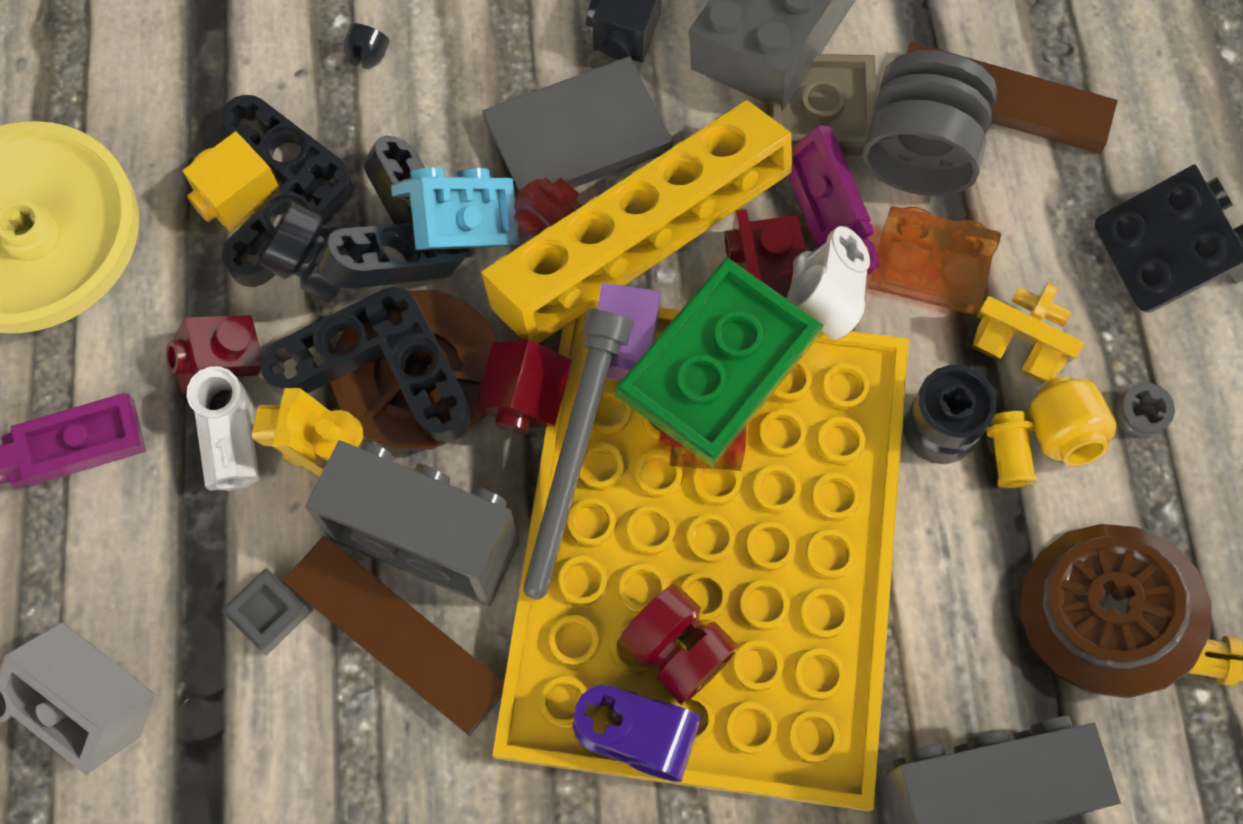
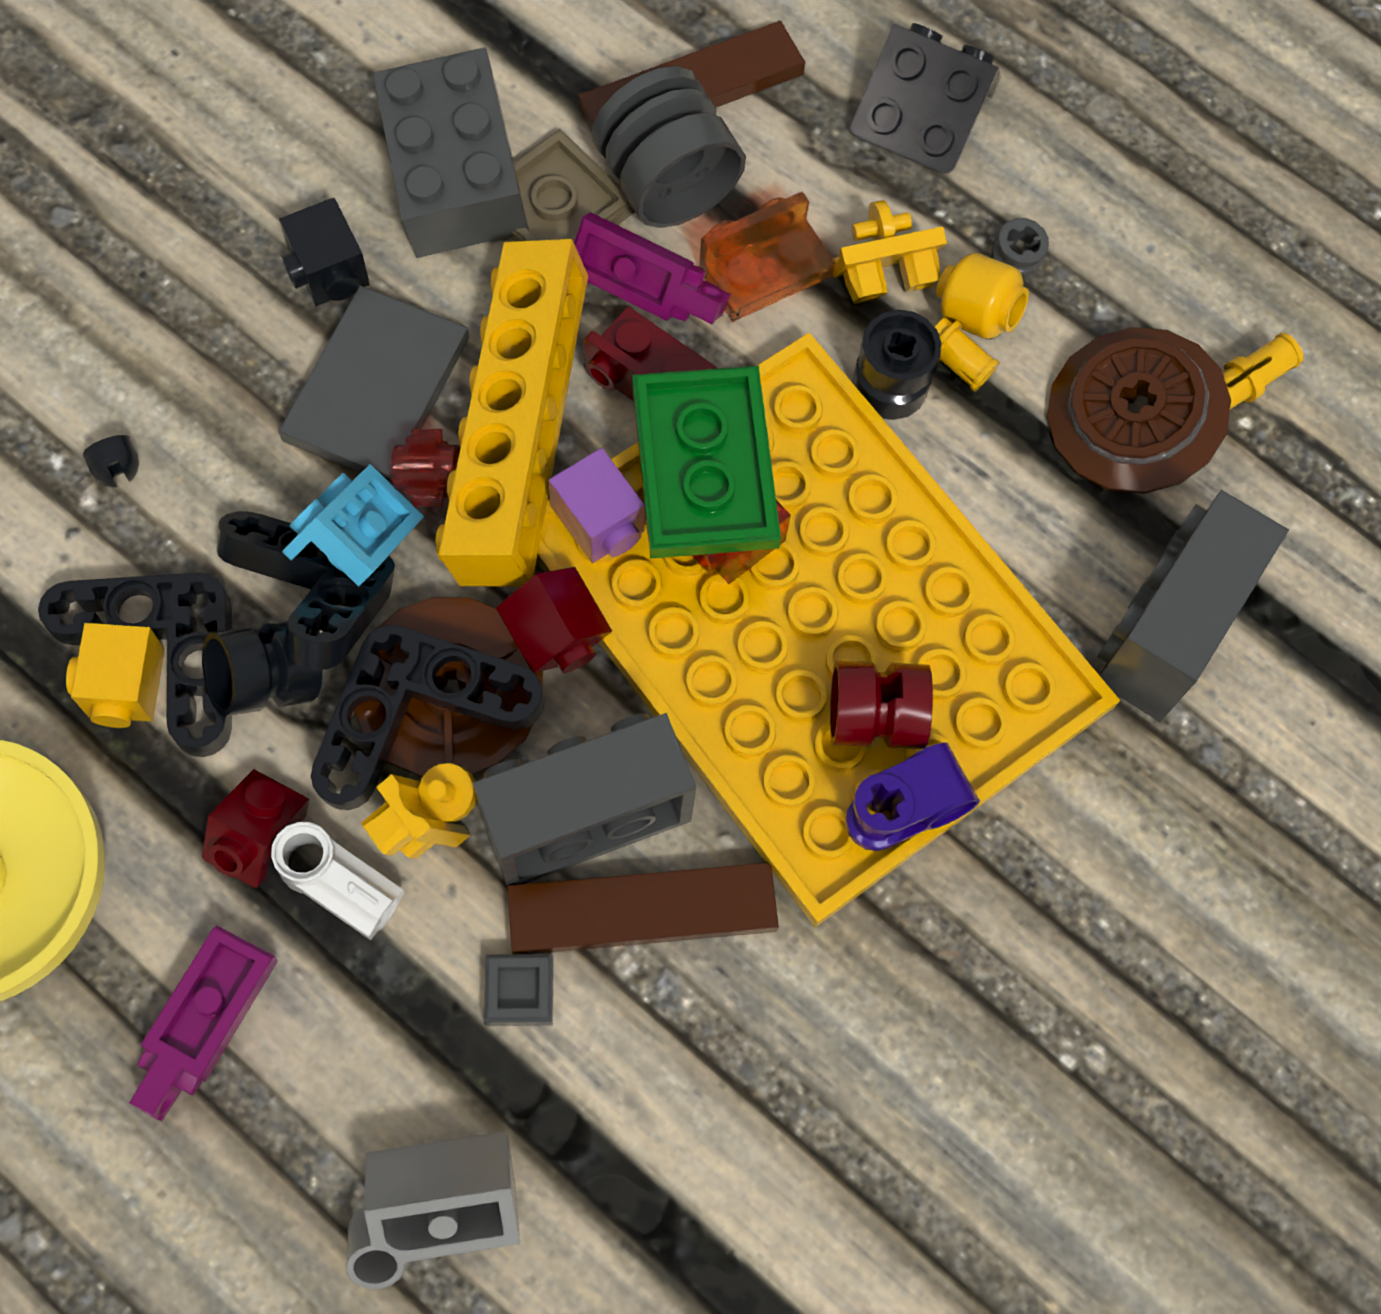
camera: 50 degrees left, 0 degrees up
dark grey piece [524,308,634,600] -> none
white piece [786,226,870,340] -> none

